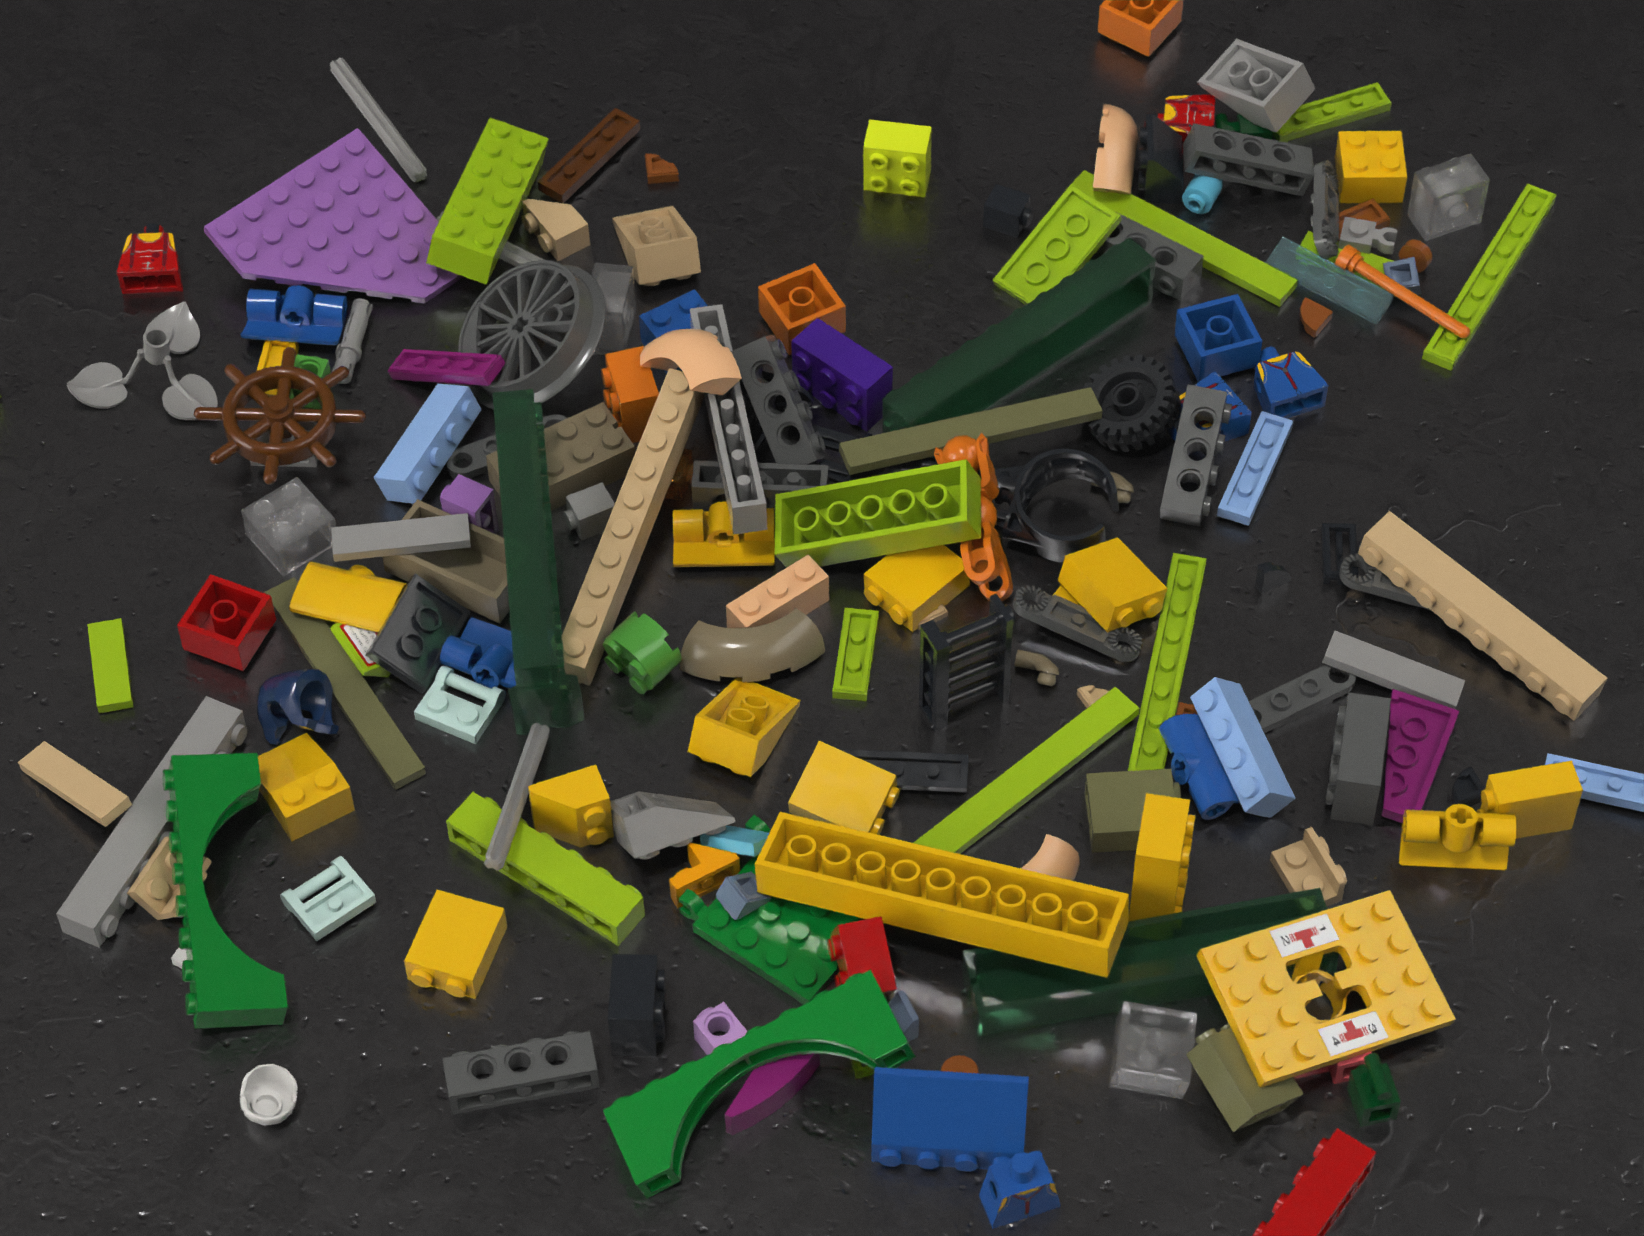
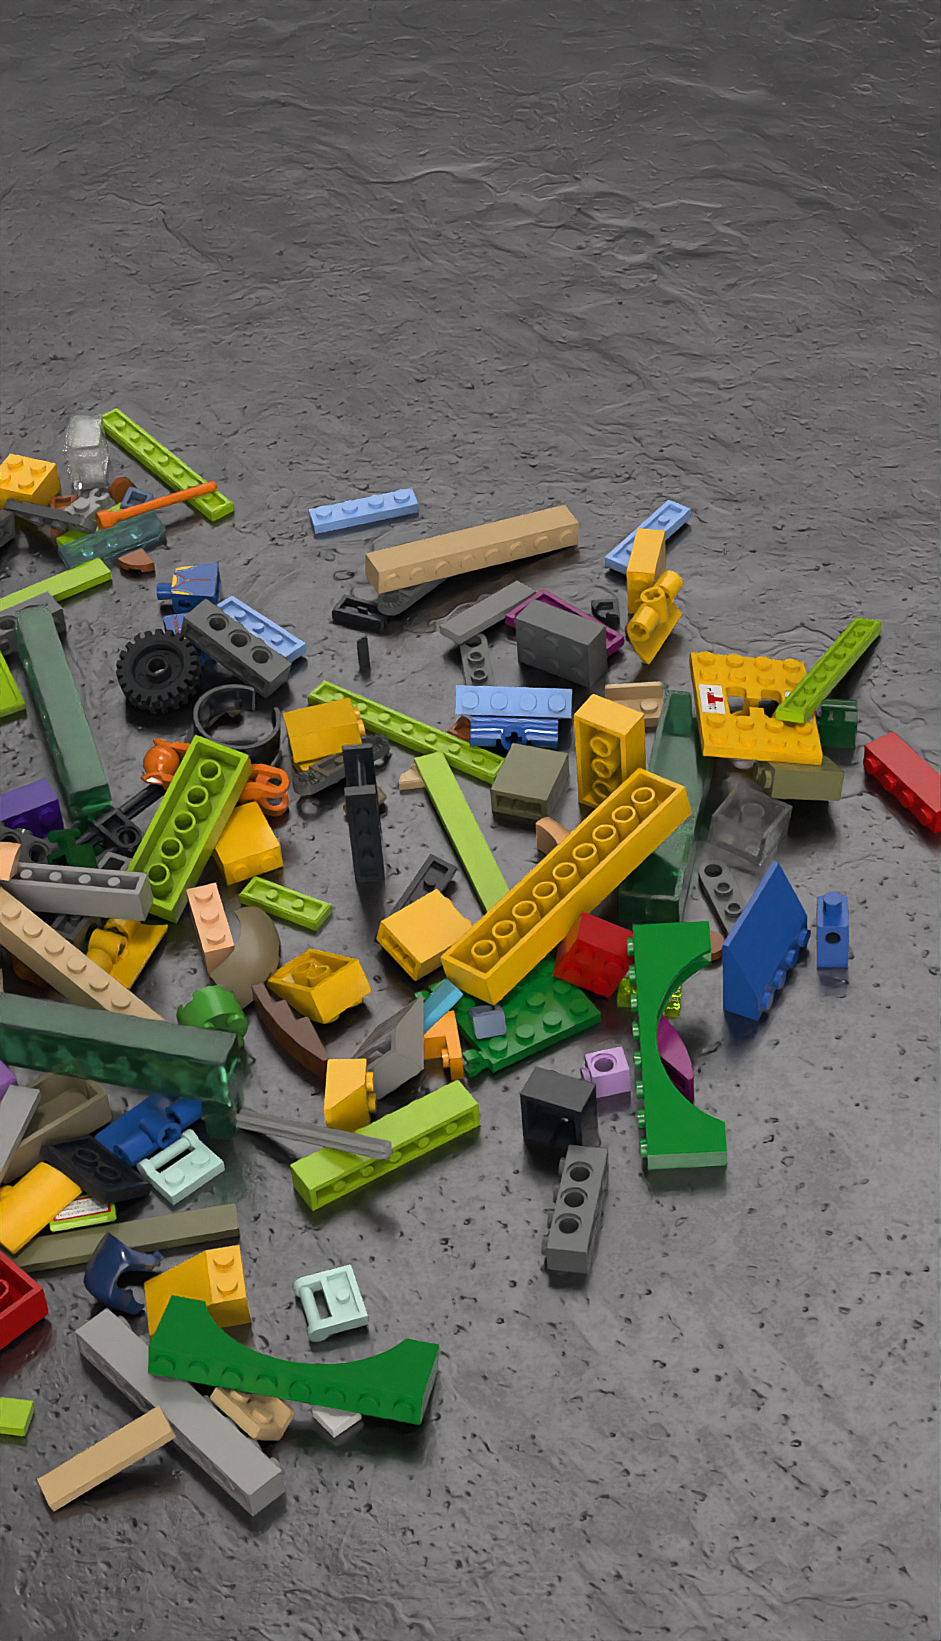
camera: 65 degrees left, 10 degrees down
white hair [240,1064,297,1126] -> none
yellow brick [404,890,507,999] -> none
olive tile [839,387,1103,475] -> none
blue brick [1175,294,1262,382] -> none
none -> dark green brick [46,828,99,869]
none -> reddish brown slope [251,982,329,1082]
none -> light blue plate [308,488,419,534]
none -> dark grey plate [698,860,747,936]
none -> lime tile [776,617,882,724]

